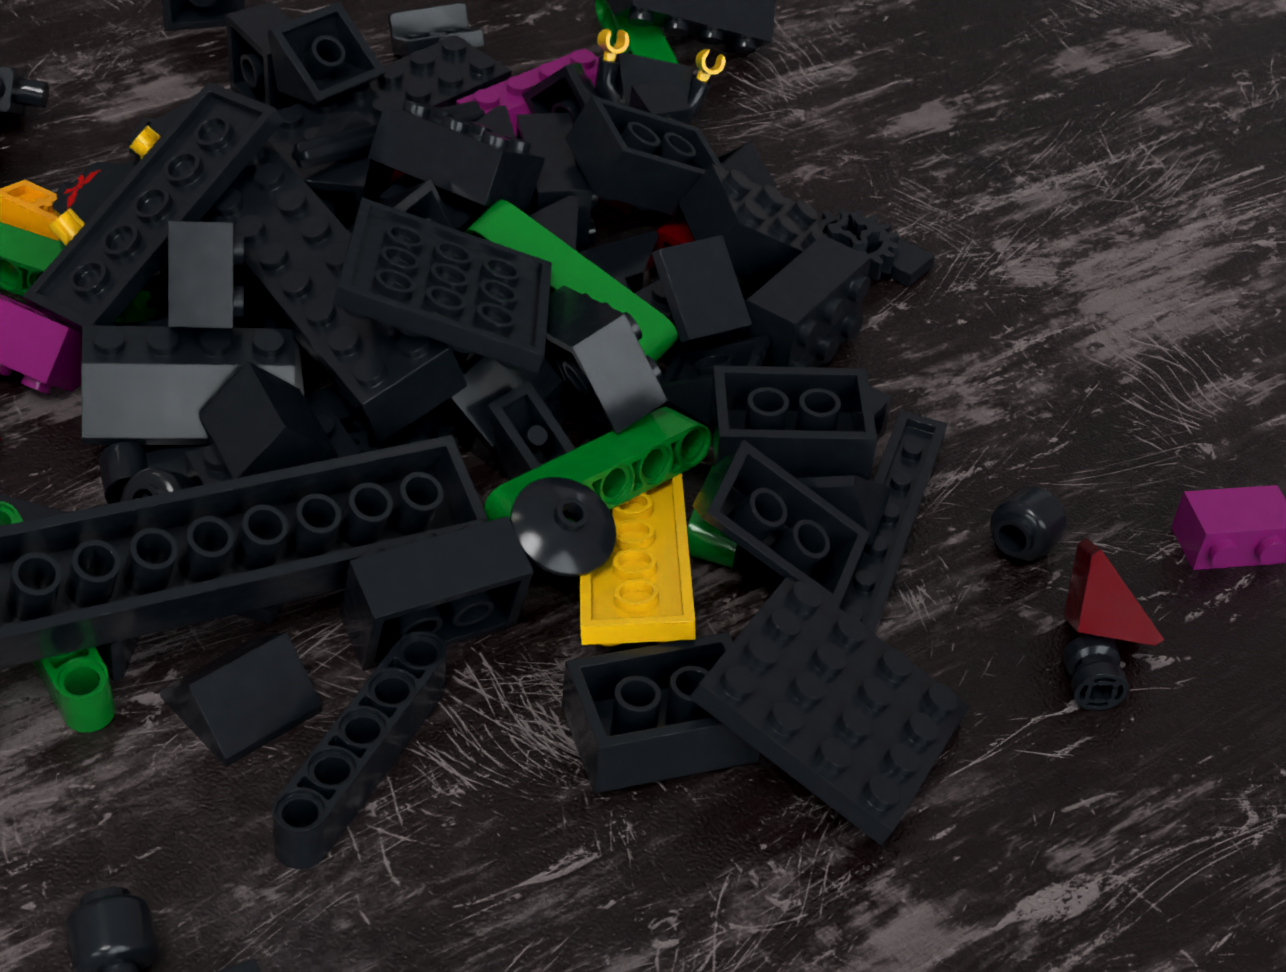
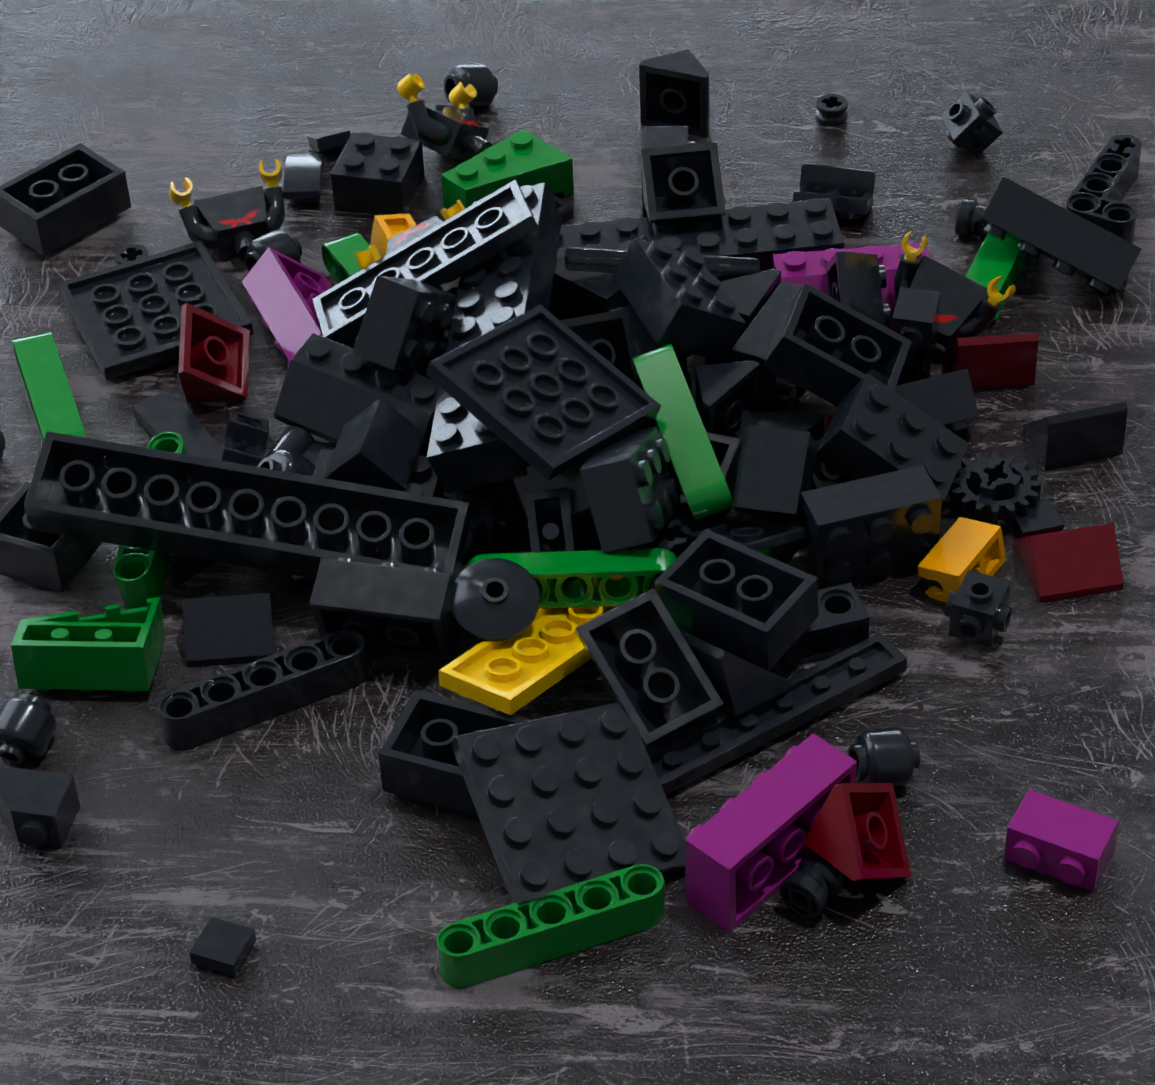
camera: 45 degrees right, 0 degrees up
none -> green wedge [11,597,166,692]
none -> black slope [220,409,269,467]
none -> green beam [436,864,665,988]
none -> green wedge [441,129,574,209]
none -> magenta brick [685,734,857,933]
none -> light orange hinge [917,517,1006,603]
none -> black brick [944,570,1012,647]
none -> dark red slope [946,333,1039,389]
none -> black wheel [955,198,987,240]
none -> dark red slope [1014,523,1124,603]
none -> black slope [1023,402,1128,469]

